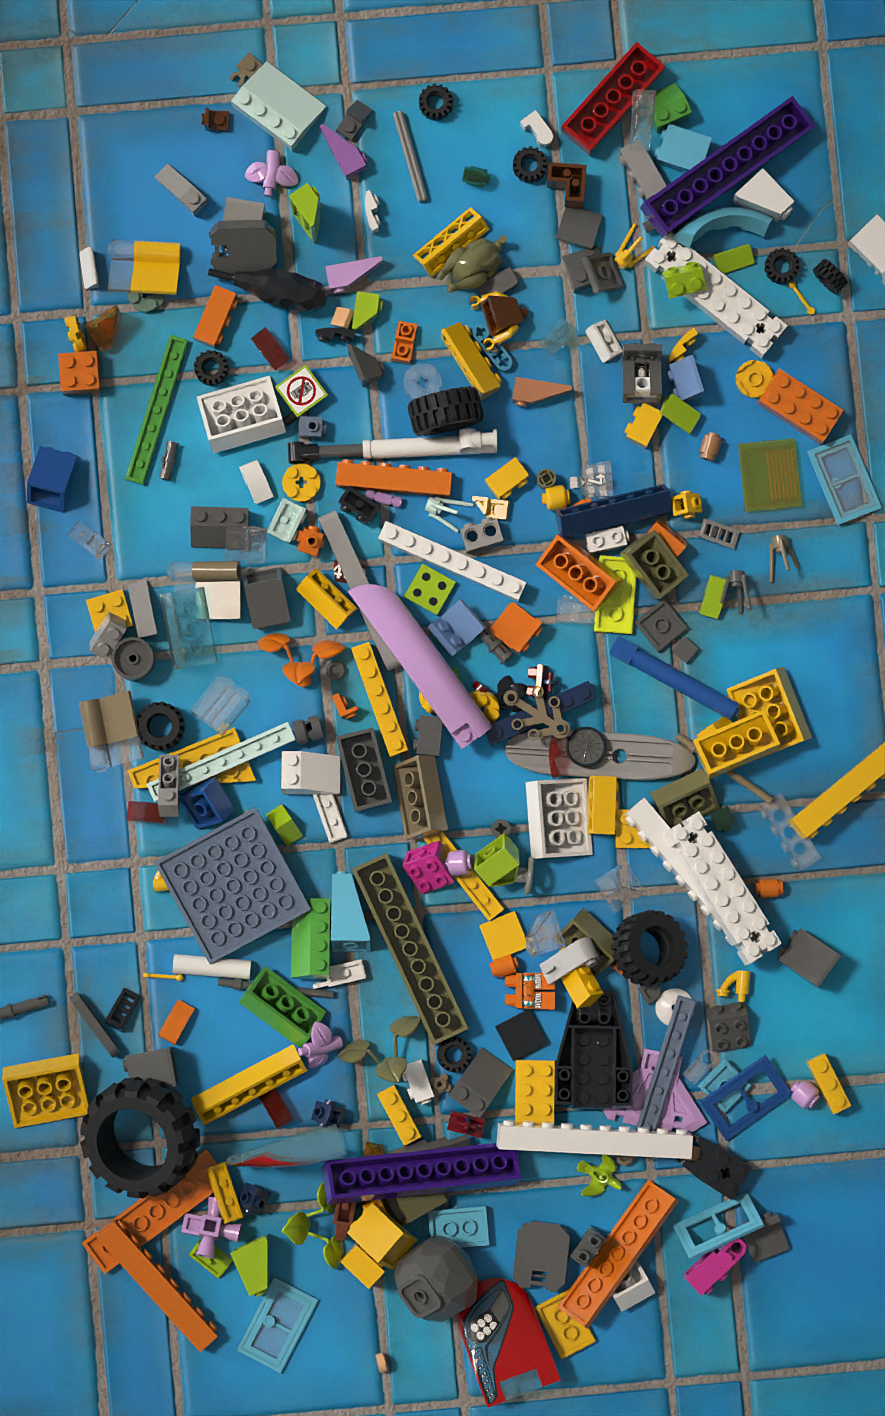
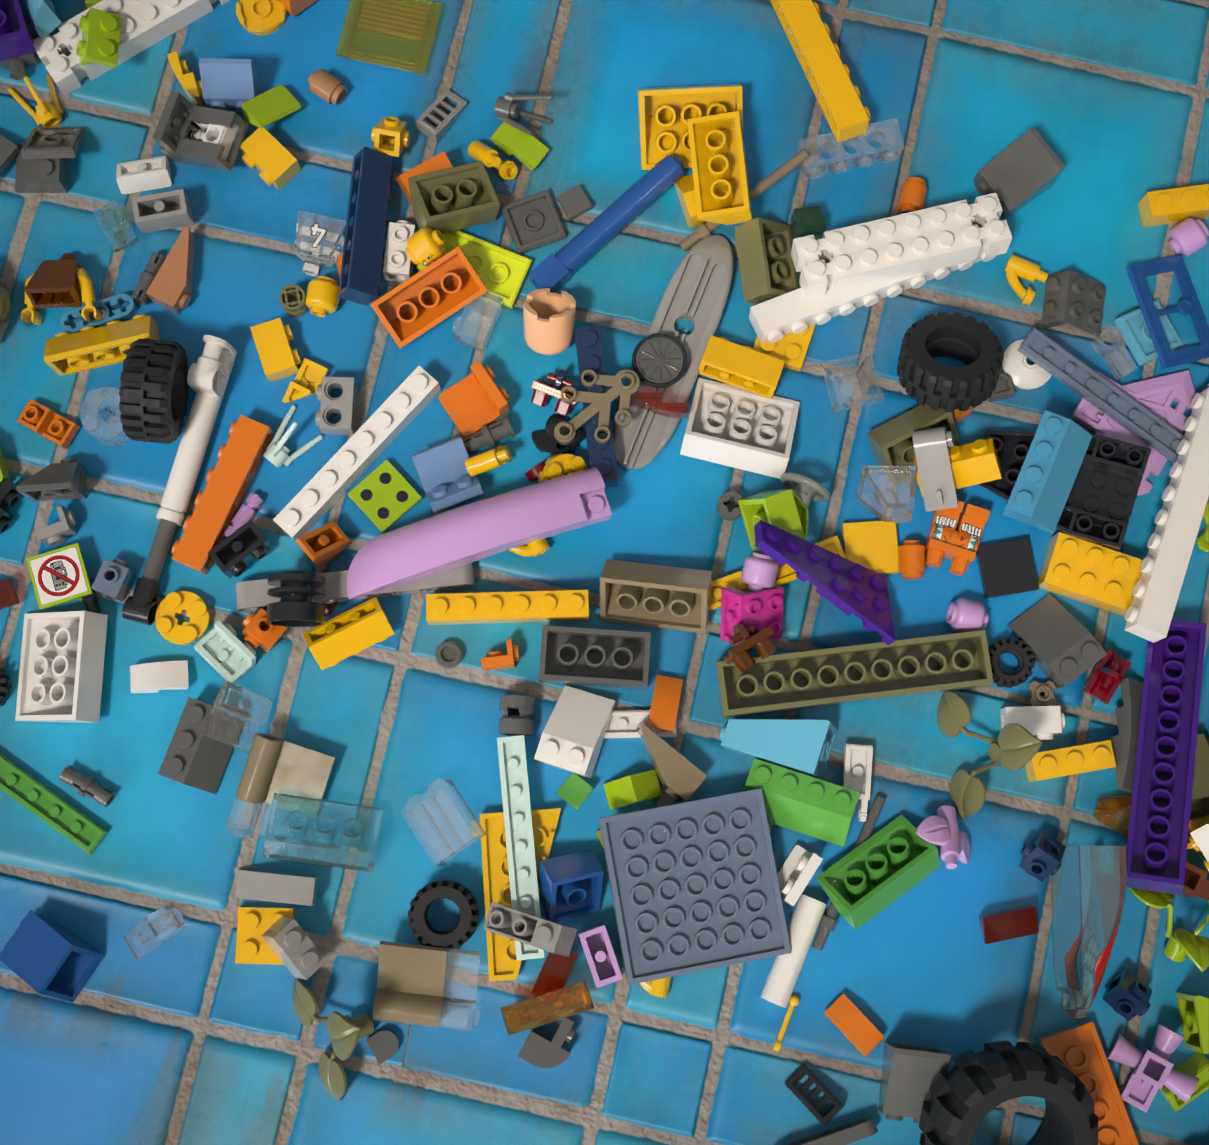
camera: 75 degrees left, 5 degrees down
dark grey wheel [111,637,156,681] -> none
yellow brick [191,1044,307,1125] -> none
yellow tile [206,1162,243,1224] -> none
dark grey slope [243,567,291,630] -> none
orange plant [257,633,346,687] -> none
dark grey brick [413,715,443,757] -> none
dark grey slope [477,267,519,297] -> none
dark tan plant [769,535,799,583] -> none
none -> light grey bracket [35,505,77,546]
none -> dark grey pin [130,252,166,306]
none -> light grey brick [131,189,194,234]
none -> black wheel [267,571,326,627]
none -> olive plant [292,978,374,1101]
none -> orange slope [296,521,350,568]
none -> dark grey tile [366,1030,400,1064]
none -> yellow head [406,226,446,266]
none -> yellow plant [465,445,512,477]
none -> yellow plant [468,140,518,180]
none -> clear orange slope [500,980,594,1035]
none -> dark grey brick [518,1015,576,1068]
none -> light nougat cylinder [523,288,576,355]
none -> bright green slope [556,773,594,810]
none -> lavender brick [578,924,623,988]
none -> dark tan slope [636,724,707,801]
none -> orange slope [647,675,683,732]
none -> reddish brown hips [724,624,776,672]
none -> dark purple wing [754,520,896,646]
none -> white bracket [777,845,823,906]
none -> lavender head [946,598,989,633]
none -> dark azure slope [1002,410,1092,534]

